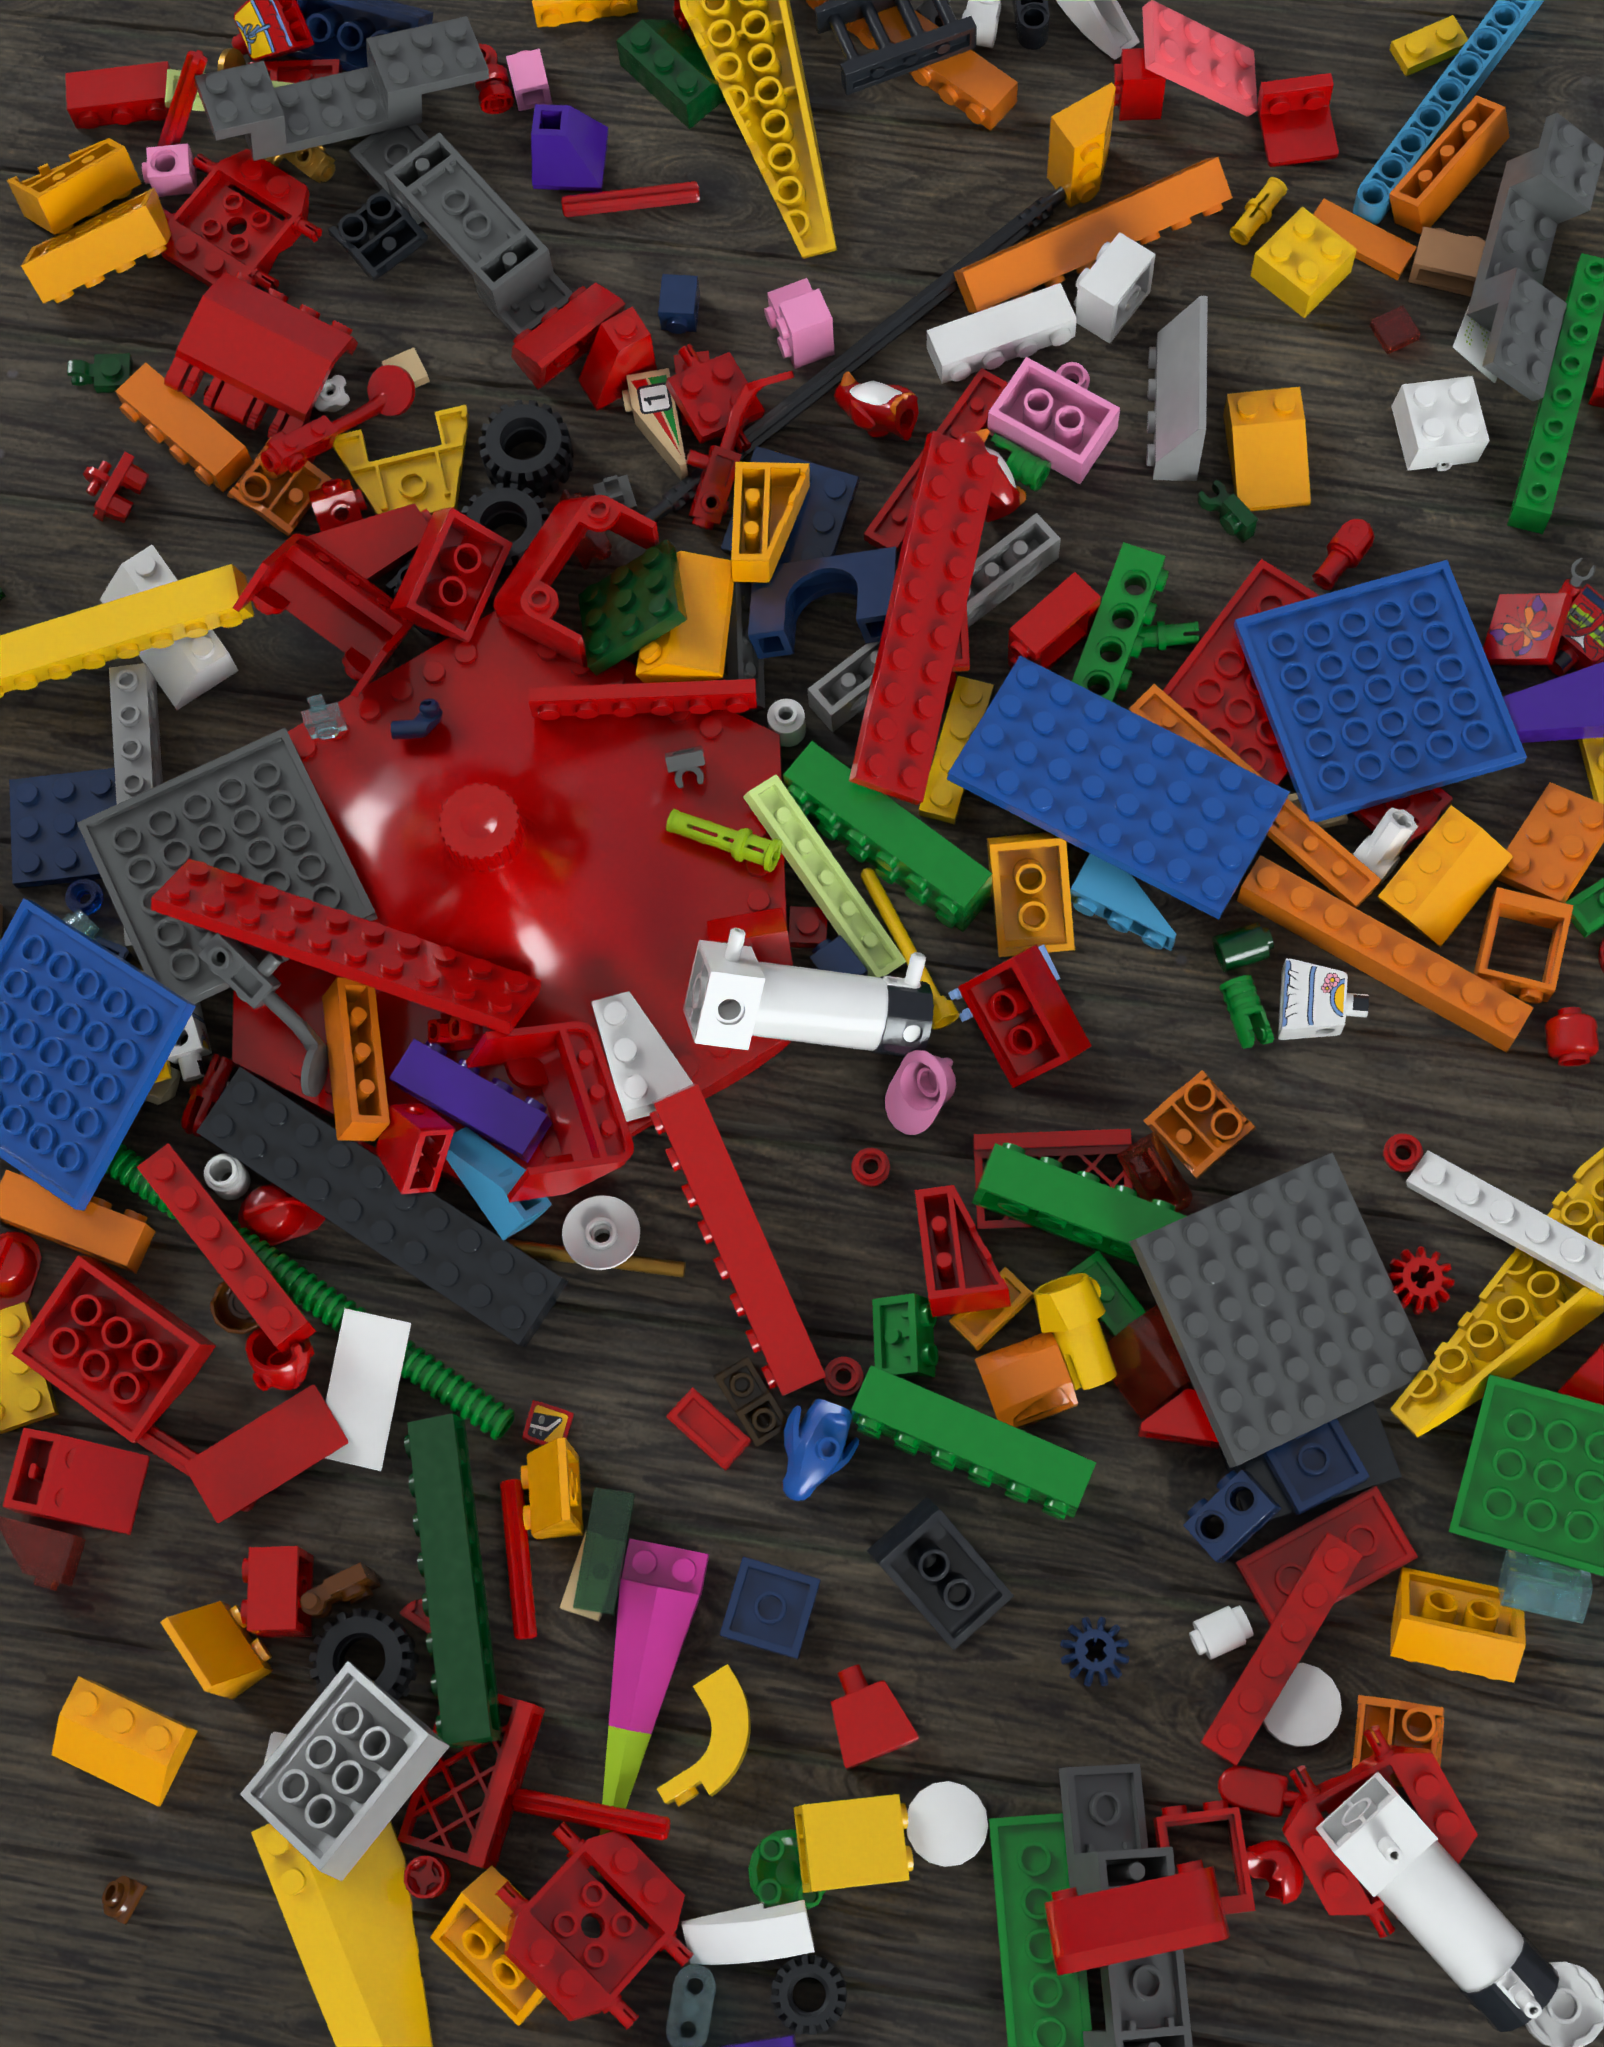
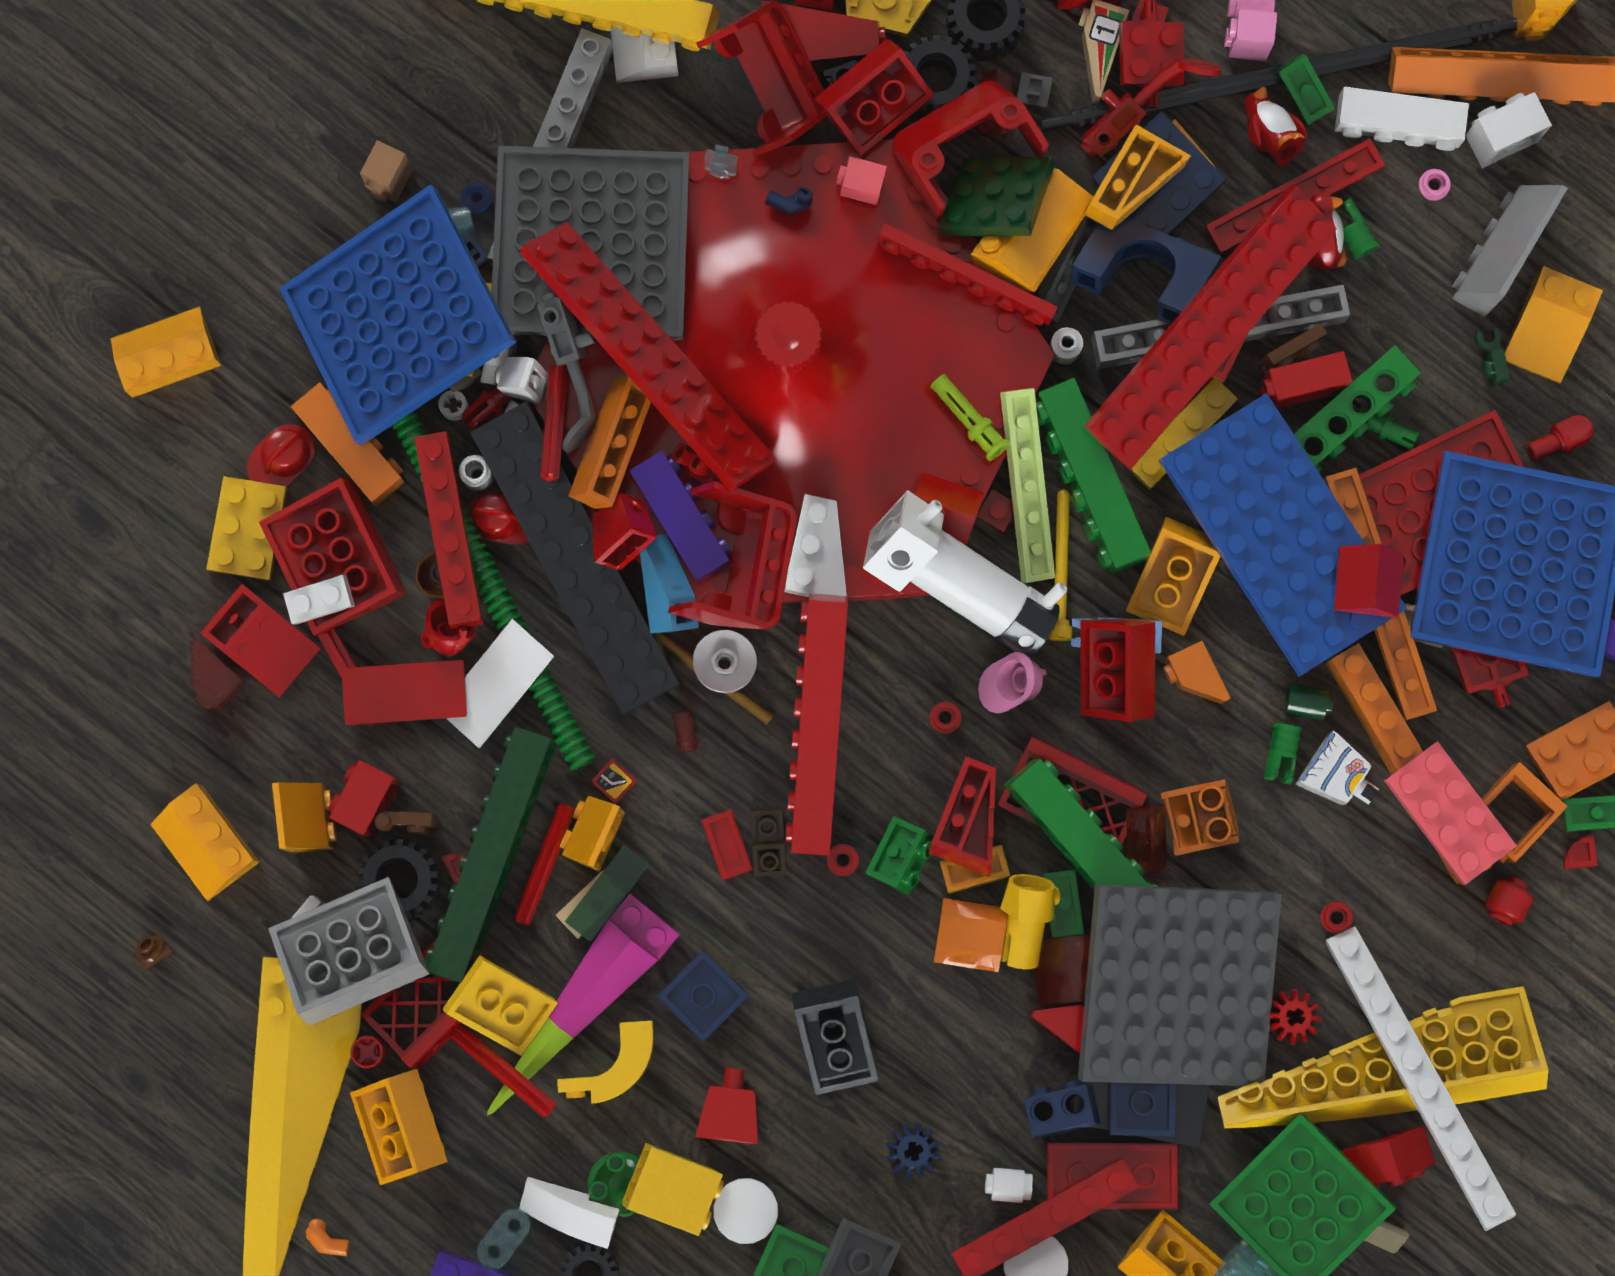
camera: 20 degrees right, 10 degrees up
dark blue plate [9,768,117,889] -> none
red piece [495,1821,694,2030] -> none
dark grey tile [665,746,705,788] -> none
blue animal [782,1399,859,1501] -> none
dark blue brick [809,935,868,976] -> none
green brick [851,1365,1096,1520] -> none
bright pink brick [987,357,1120,484] -> none
dark azure slope [1070,854,1176,951] -> none
white piece [1353,807,1418,884] -> none
light orange slope [1378,805,1513,948] -> none
none -> white plate [283,575,355,625]
none -> white bush [438,390,469,421]
none -> yellow plate [443,955,558,1056]
none -> white slope [496,357,548,405]
none -> red axle [540,364,568,482]
none -> clear red pin [672,711,700,753]
none -> coral brick [836,157,887,205]
none -> orange slope [1163,641,1230,704]
none -> reddish brown plate [1259,323,1327,377]
none -> green plate [1276,53,1335,125]
none -> red slope [1333,544,1403,618]
none -> coral plate [1384,741,1517,885]

